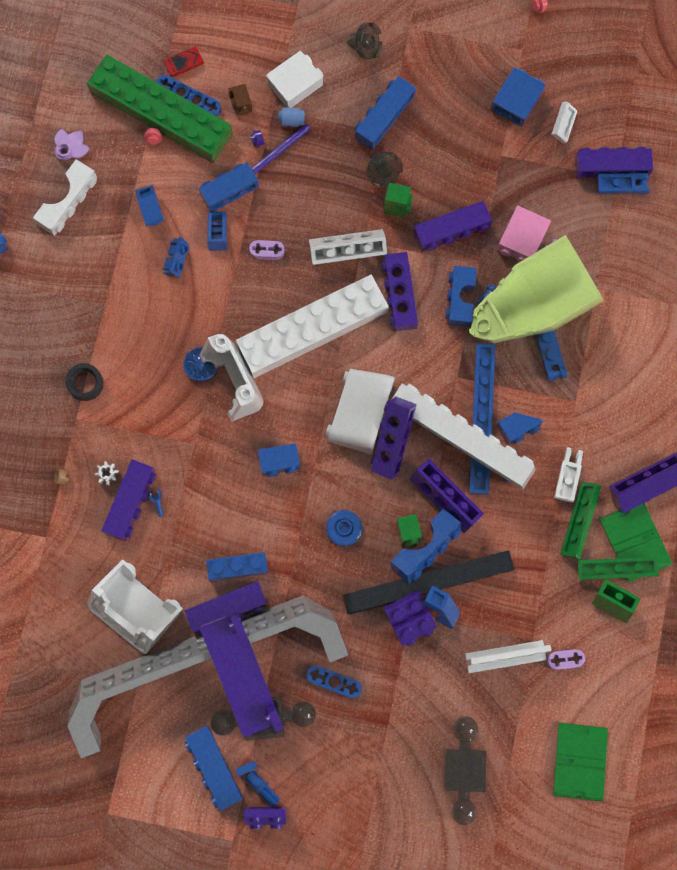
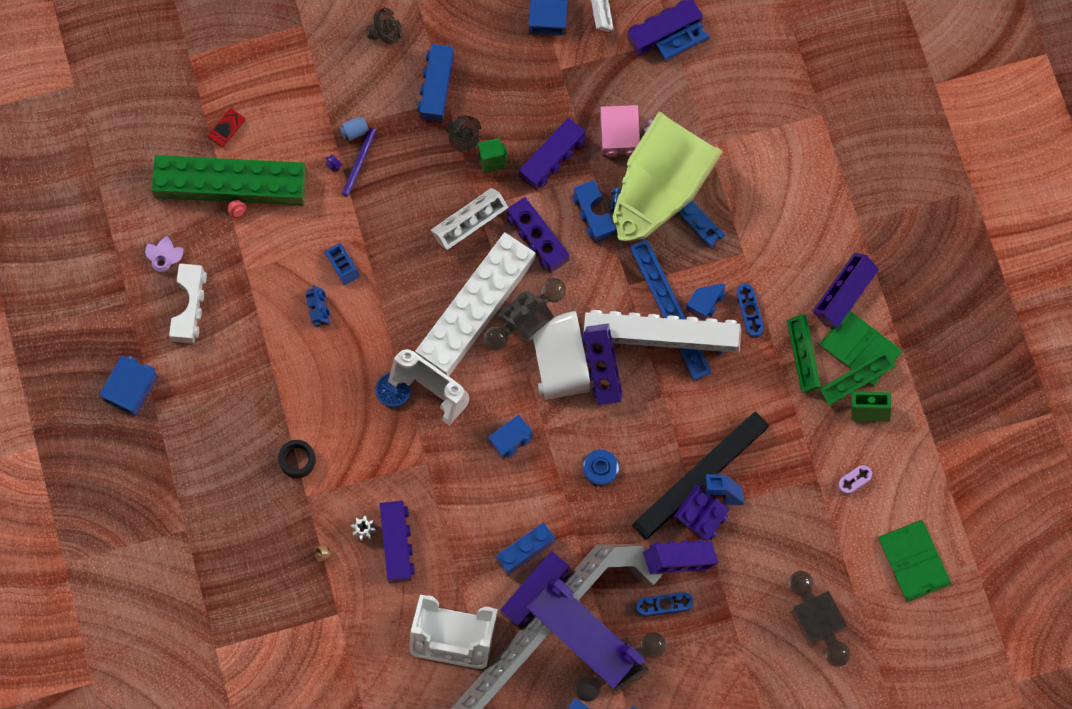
camera: 25 degrees left, 5 degrees down
blue slope [135,185,164,227] -> none
blue hand [149,488,164,517] -> none
blue beam [156,75,221,117] -> none
blue brick [199,162,259,212] -> none
reddish brown brick [228,84,252,116] -> none
lavender beam [249,240,285,260] -> none
white brick [266,50,324,108] -> none
blue arch [390,509,461,584] -> none
green brick [395,514,422,548] -> none
dark purple brick [409,459,484,533] -> none
white fence [465,640,551,673] -> none
white hinge [554,447,583,503] -> none
none -> clear smoke brick [484,278,566,351]
none -> dark purple brick [643,540,719,574]
none -> blue beam [736,283,764,338]

